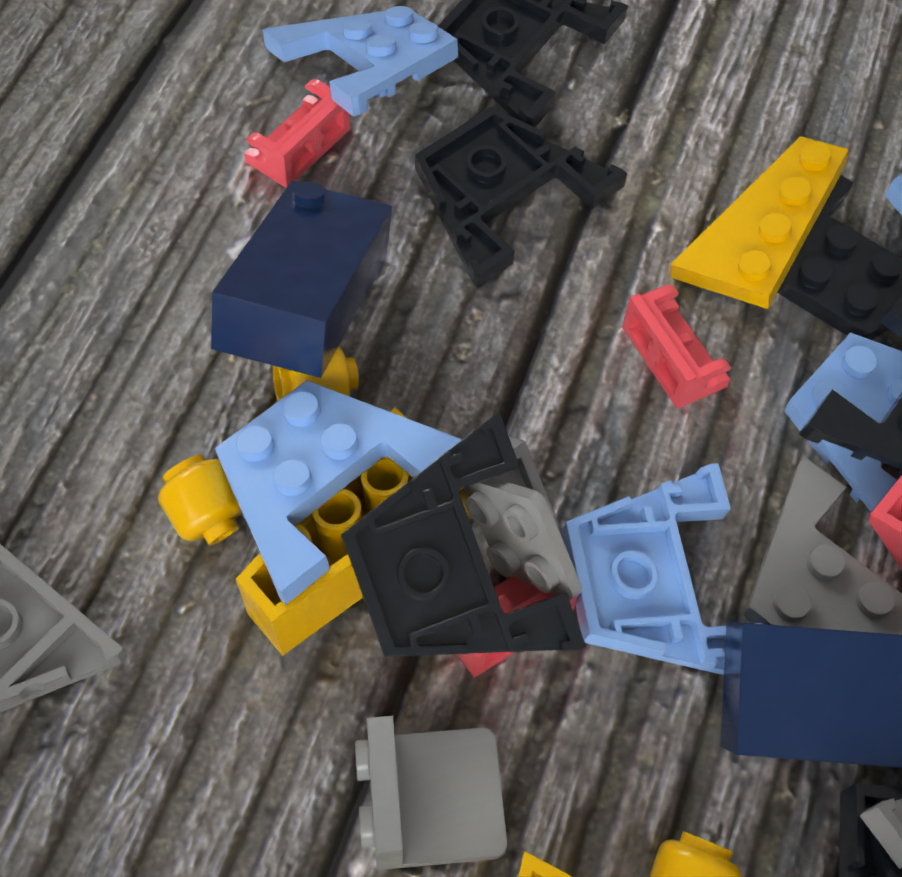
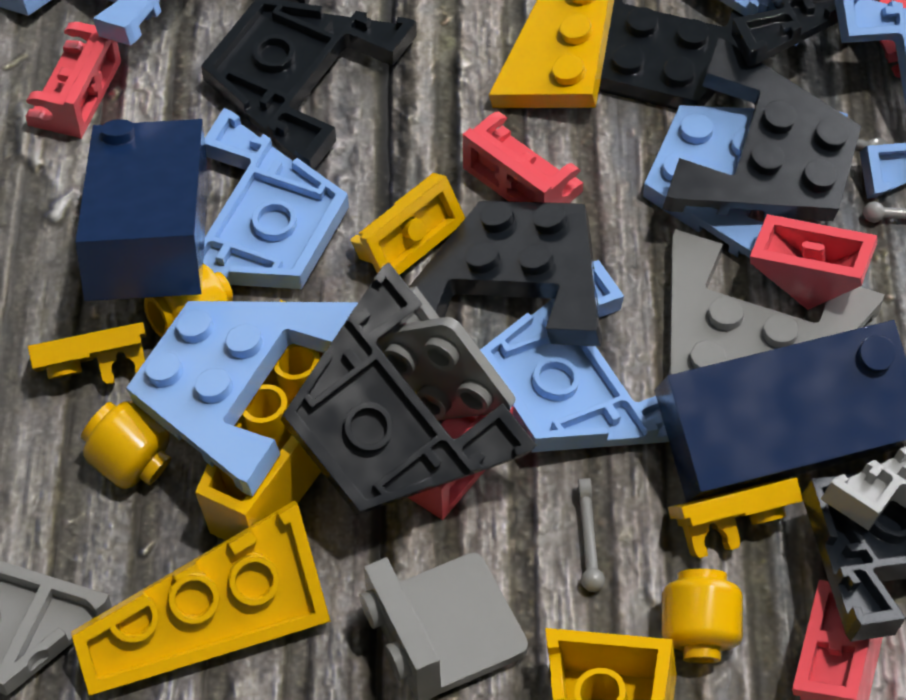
camera: 15 degrees left, 5 degrees down
none -> yellow plate [28,322,146,385]
none -> yellow wing [71,500,331,696]
none -> light blue wing [203,108,349,289]
none -> yellow plate [350,173,465,275]
none -> black wing [409,201,602,346]
none -> light grey hinge [578,478,605,592]
none -> yellow plate [668,477,803,558]

